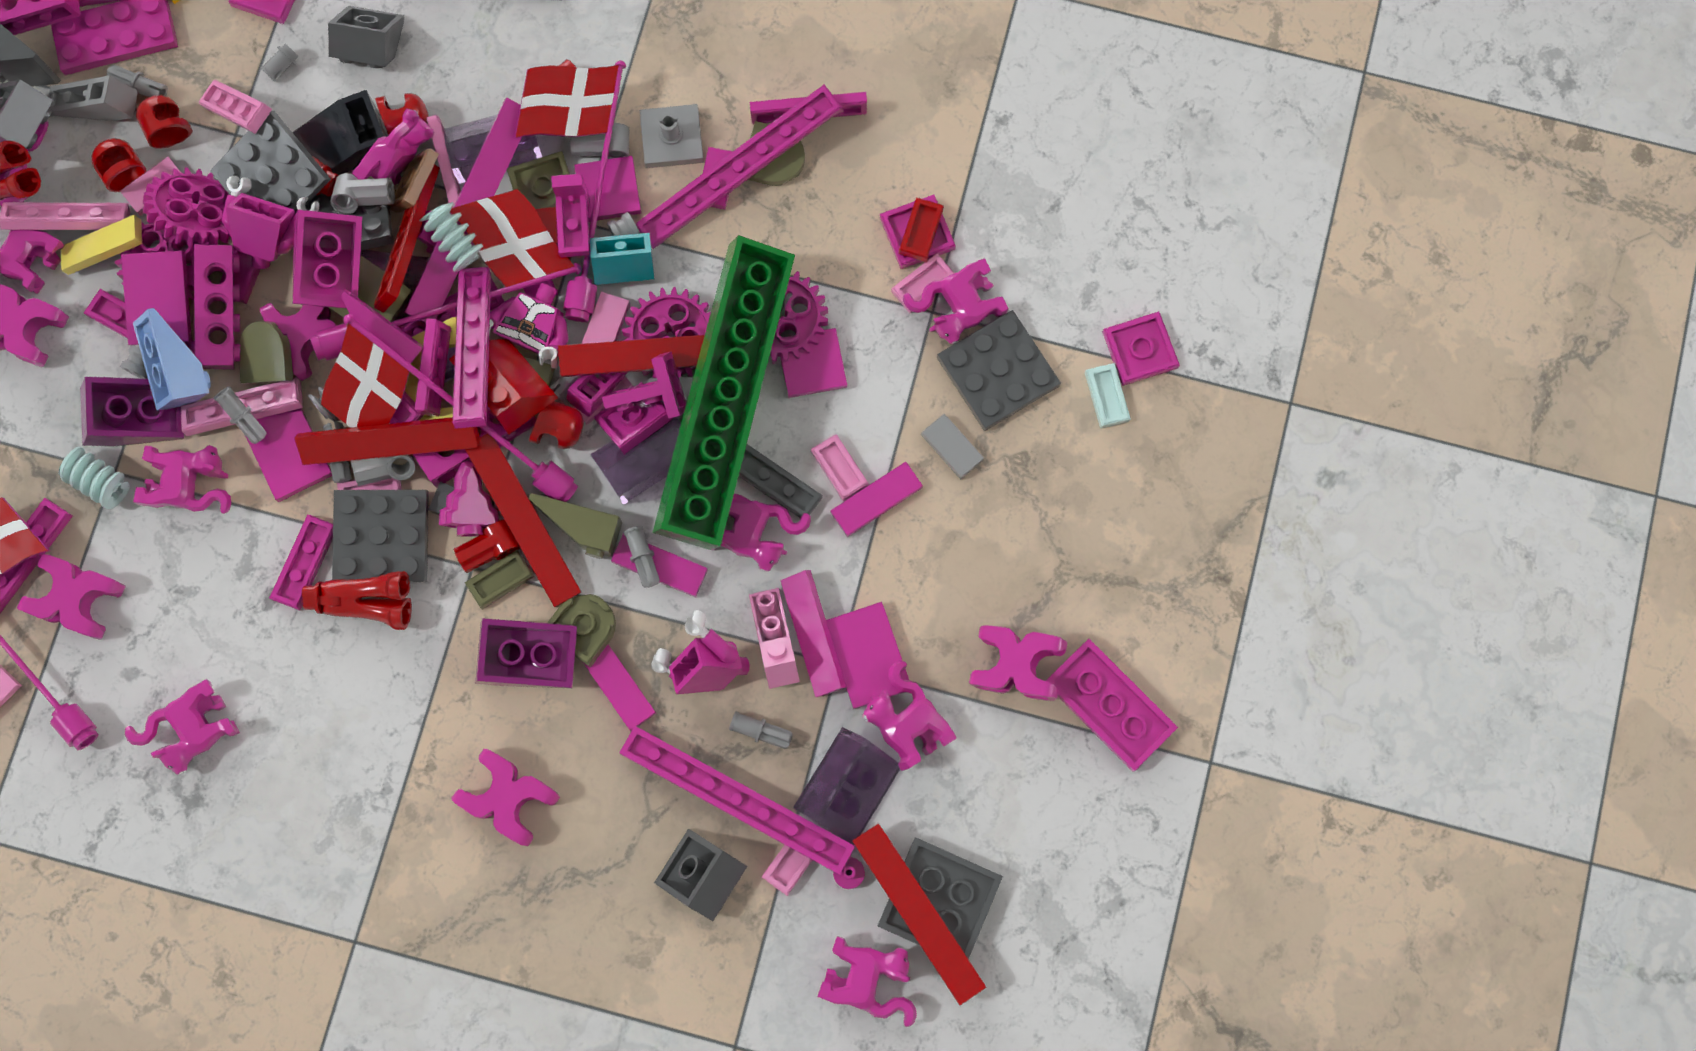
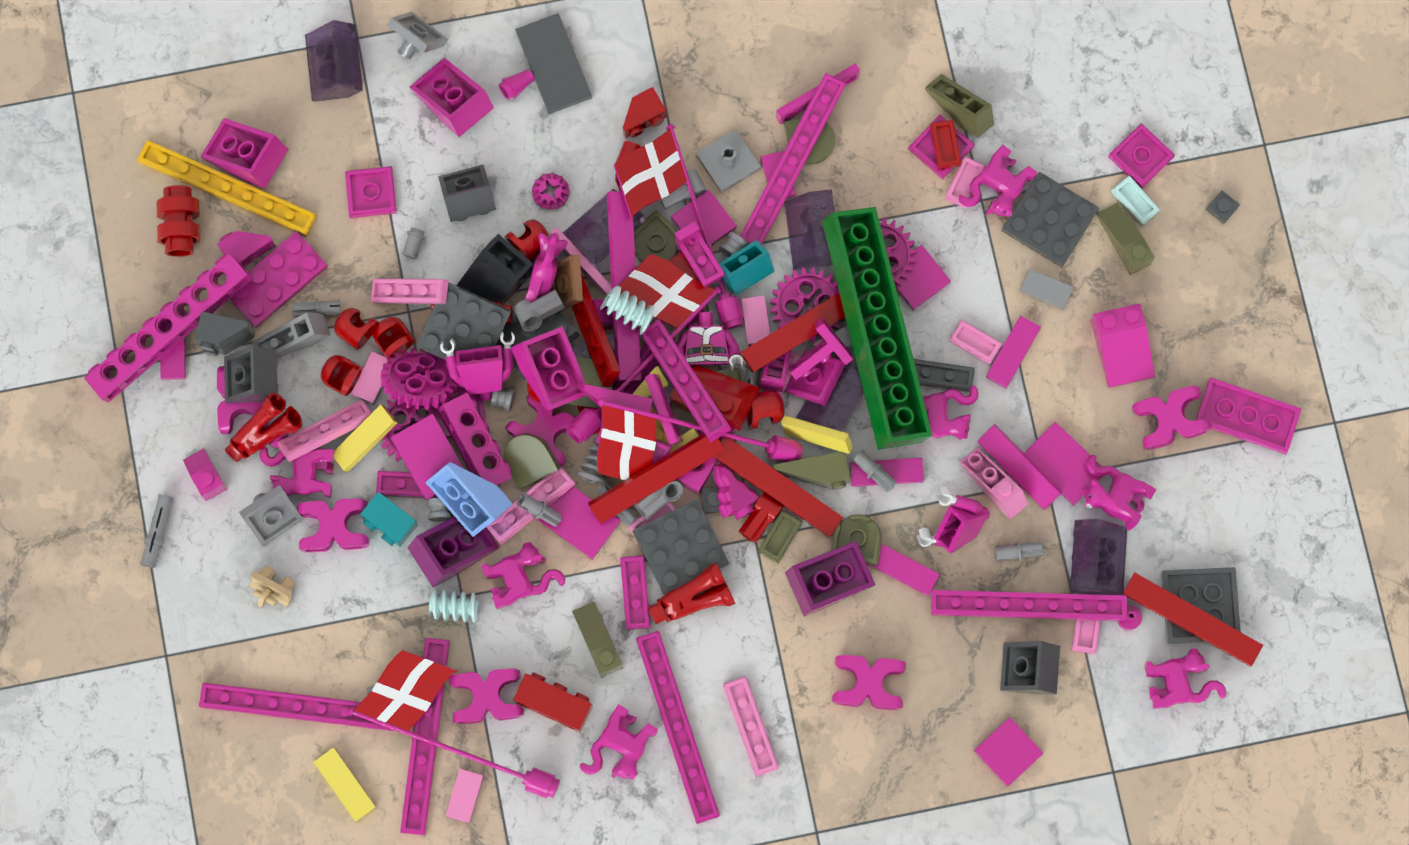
camera: 25 degrees left, 0 degrees up
none -> teal brick [360,492,418,547]
none -> red helmet [373,317,415,358]
none -> light grey wheel [491,386,516,412]
none -> red brick [513,672,593,733]
none -> dark pink gear [532,172,570,210]
none -> olive slope [572,602,623,678]
none -> red slope [623,87,667,139]
none -> dark pink tile [636,631,720,824]
none -> bright pink tile [723,676,779,777]
none -> light yellow tile [781,416,853,454]
none -> clear purple slope [784,189,835,270]
none -> olive slope [925,74,994,138]
none -> dark pink tile [974,717,1043,787]
none -> dark pink slope [1090,303,1155,388]
none -> olive slope [1096,203,1155,275]
none -> dark grey plate [1206,190,1240,224]

